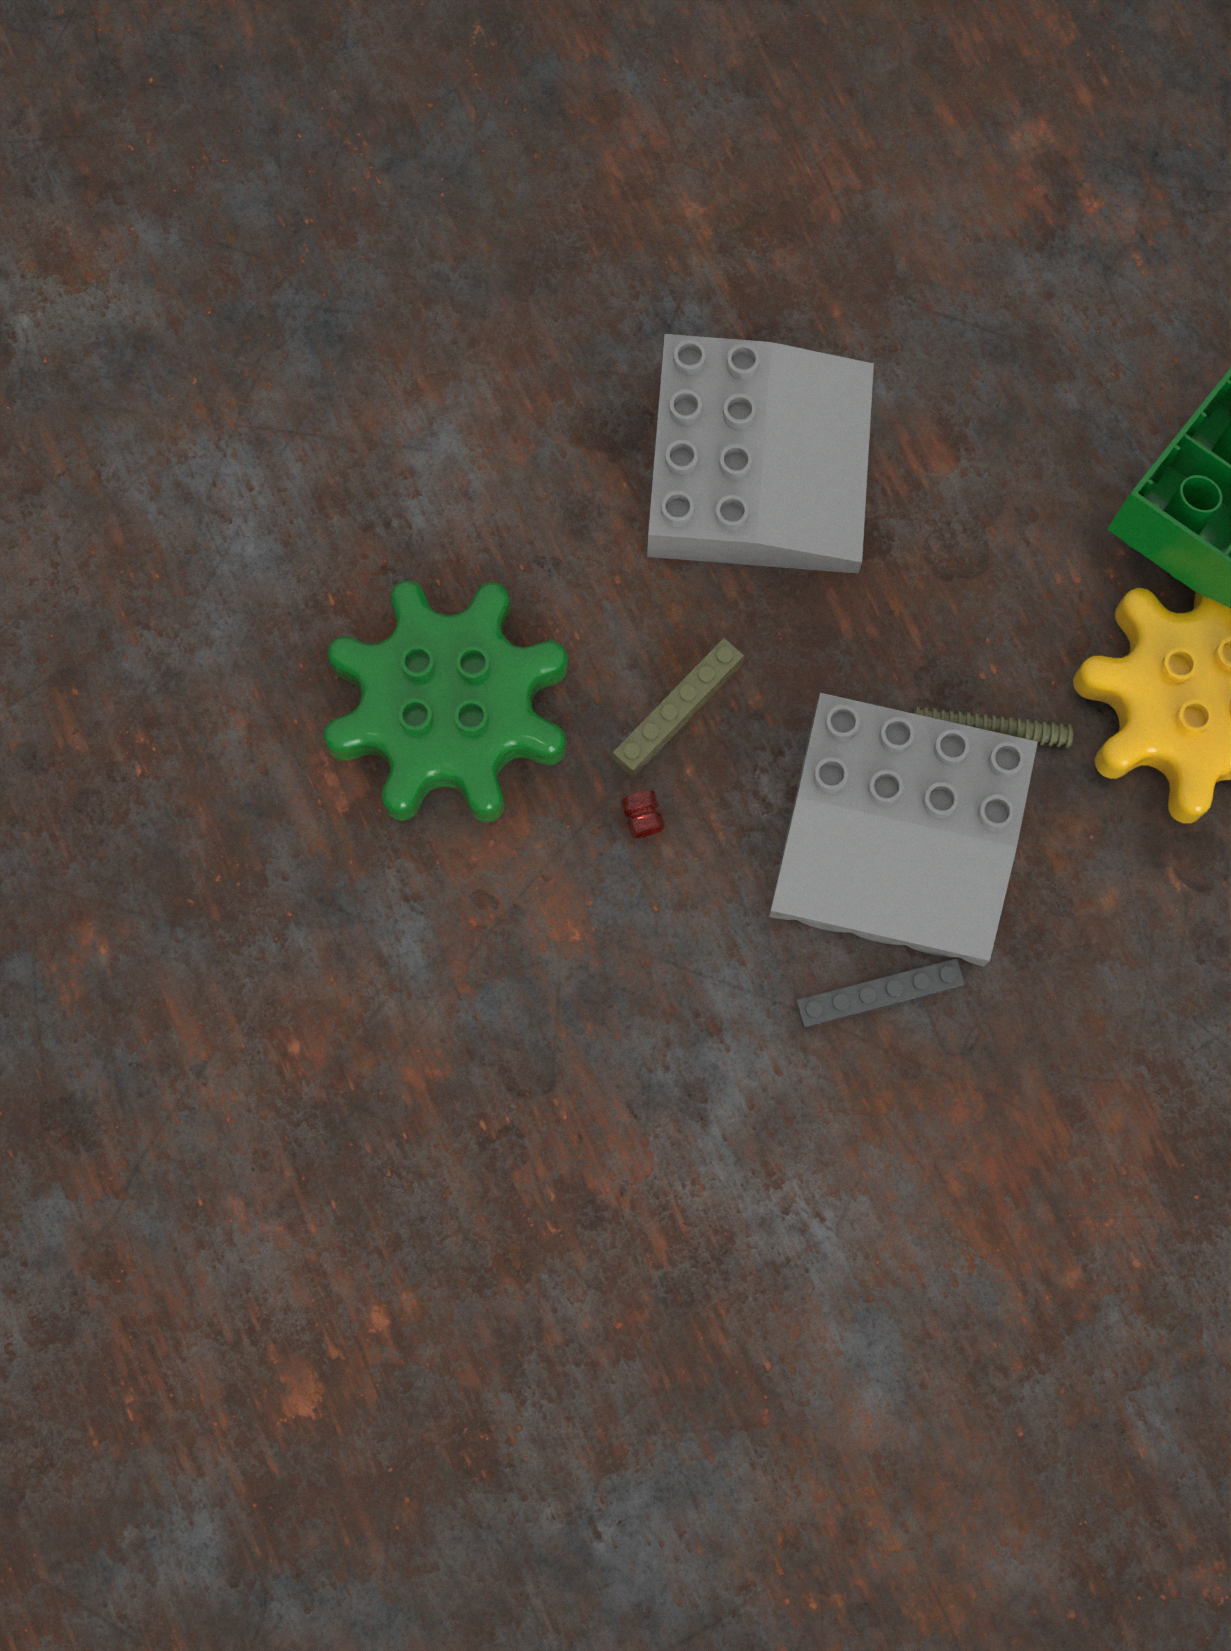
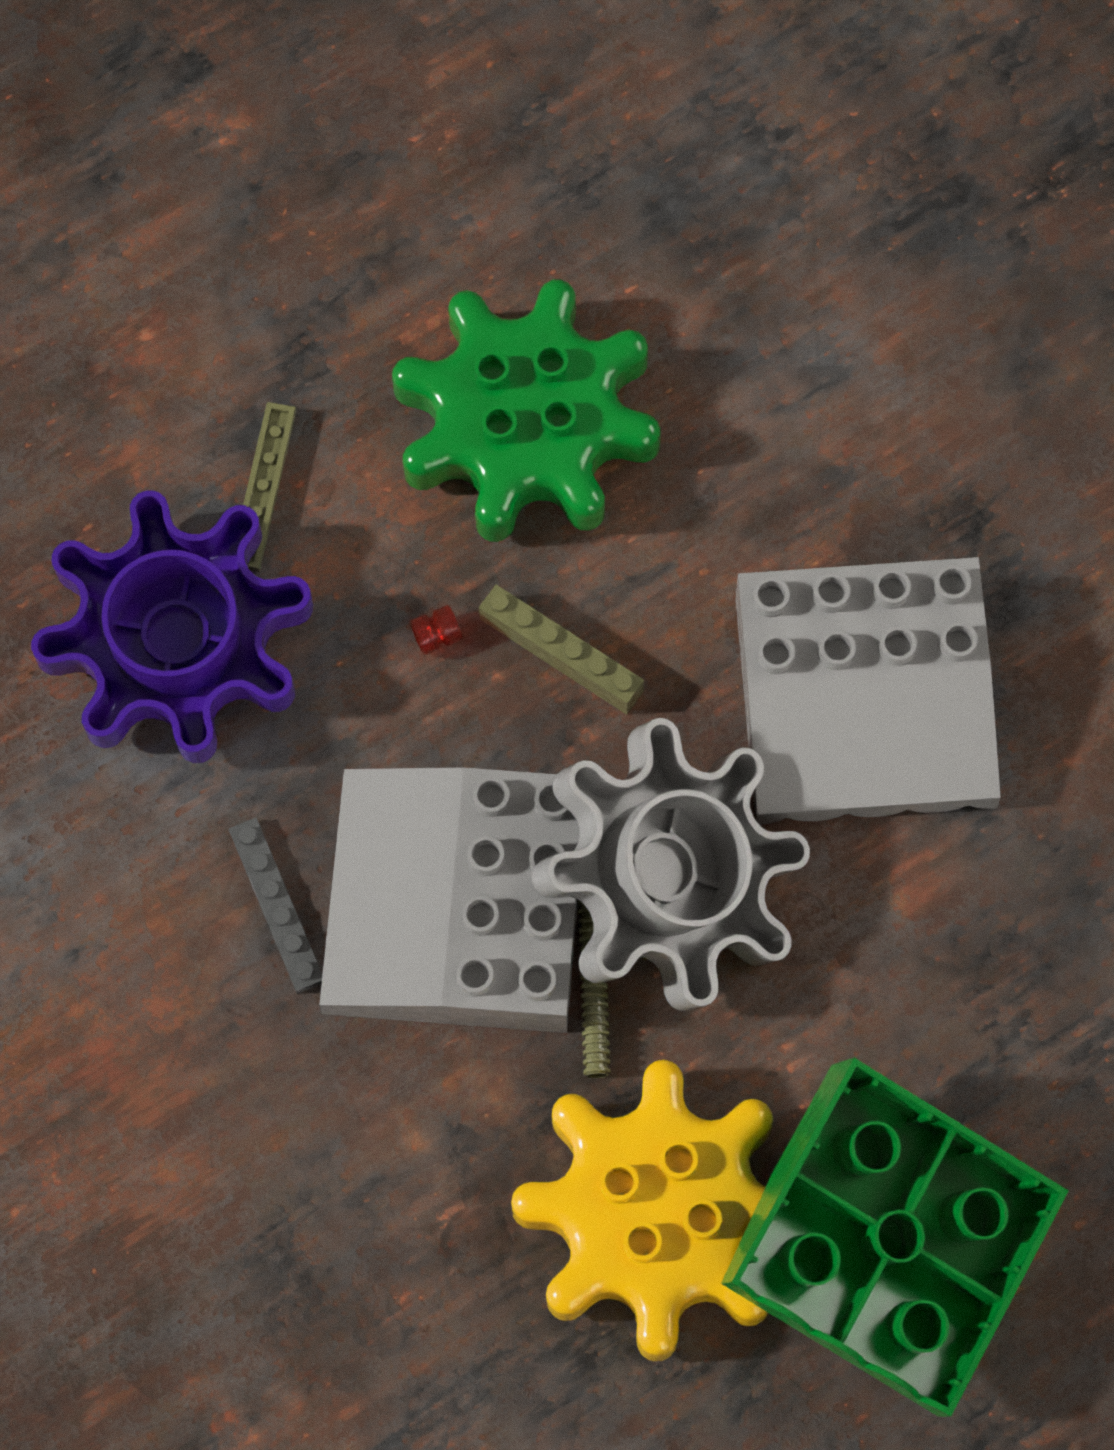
camera: 85 degrees right, 5 degrees down
none -> dark purple brick [31,490,313,763]
none -> olive plate [243,402,296,572]
none -> light grey brick [532,718,810,1011]

